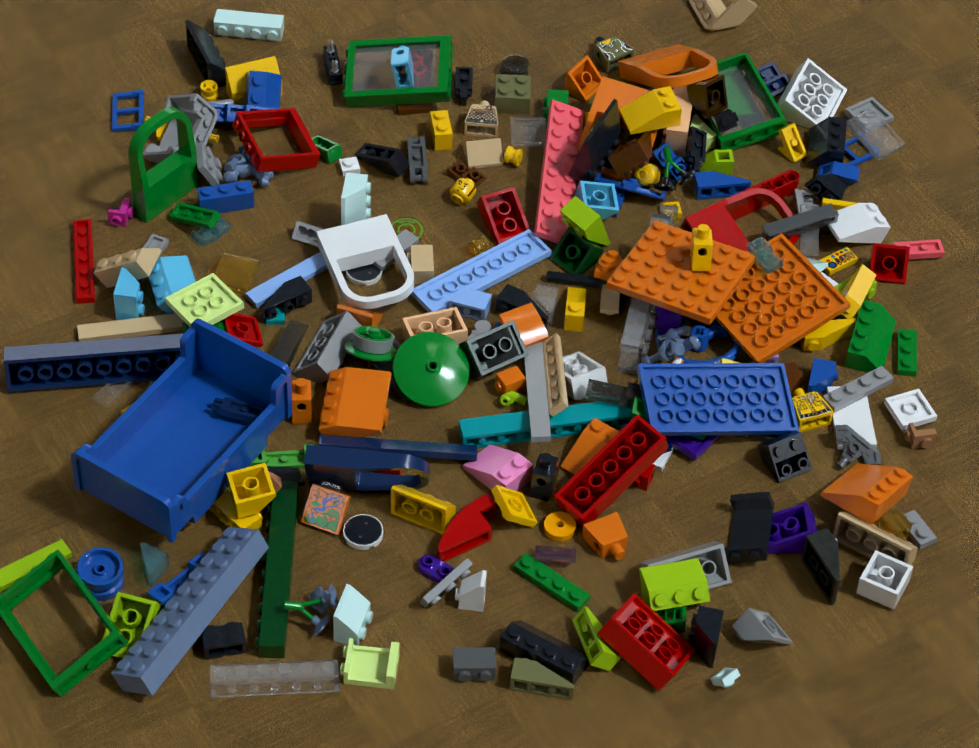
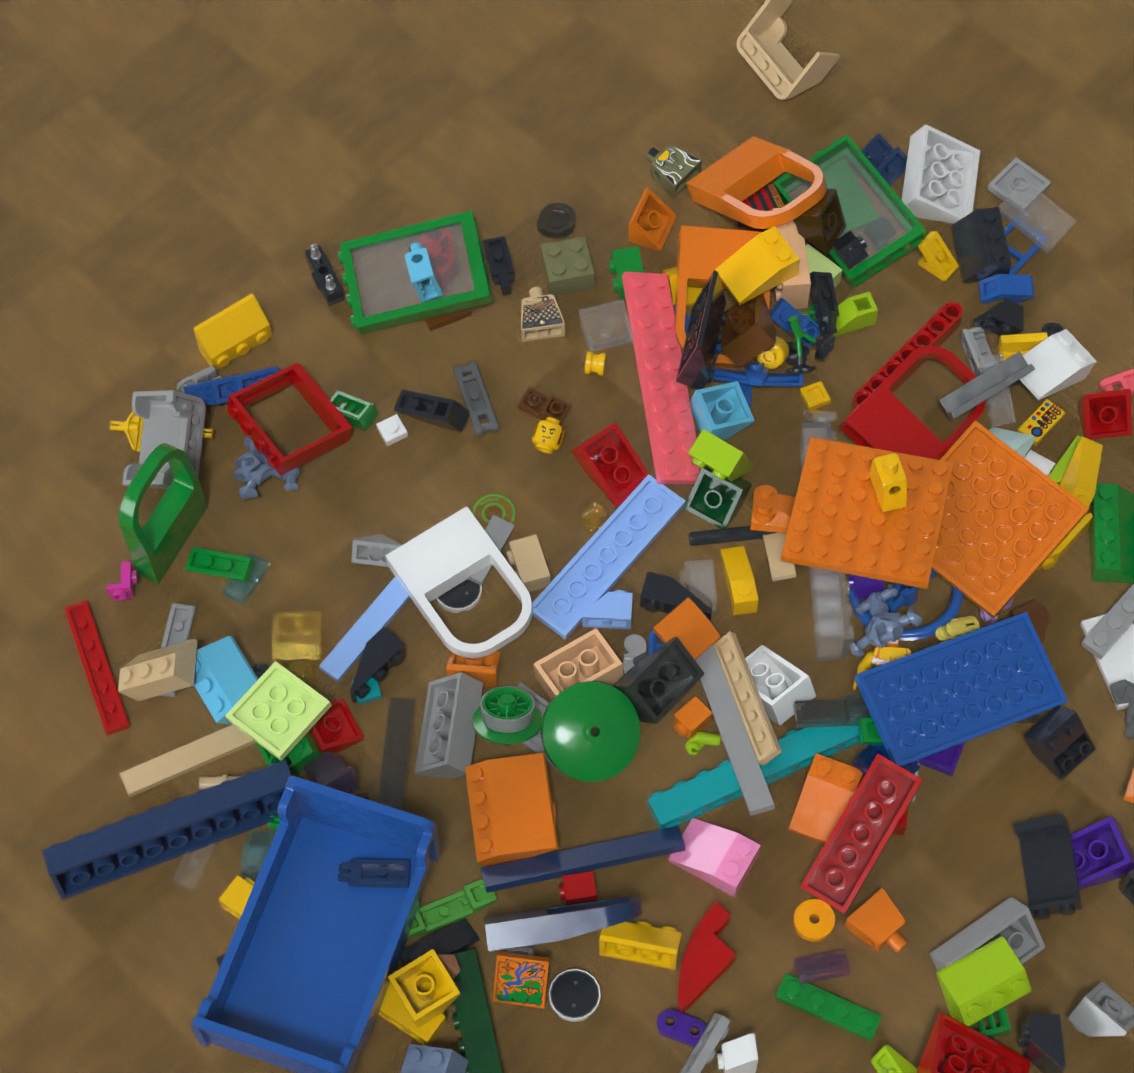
camera: 10 degrees left, 15 degrees up
blue window [112,90,144,132] -> none
medium azure slope [113,267,145,320] -> none
black slope [185,20,226,87] -> none
light grey plate [195,141,223,186] -> none
blue brick [197,180,254,213] -> none
yellow wheel [200,80,218,102] -> none
light aqua brick [213,9,284,41] -> none
blue slope [245,71,282,109] -> none
orange torso [291,378,312,425] -> none
light aqua slope [341,173,371,225] -> none
yellow brick [430,110,453,151] -> none
tan slope [462,138,503,169] -> none
yellow plate [491,485,538,528] -> none
black torso [529,453,559,502] -> none
blue slope [692,171,751,200] -> none
clear light blue slope [746,236,783,274] -> none
yellow torso [792,388,834,432] -> none
blue slope [807,358,839,394] -> none

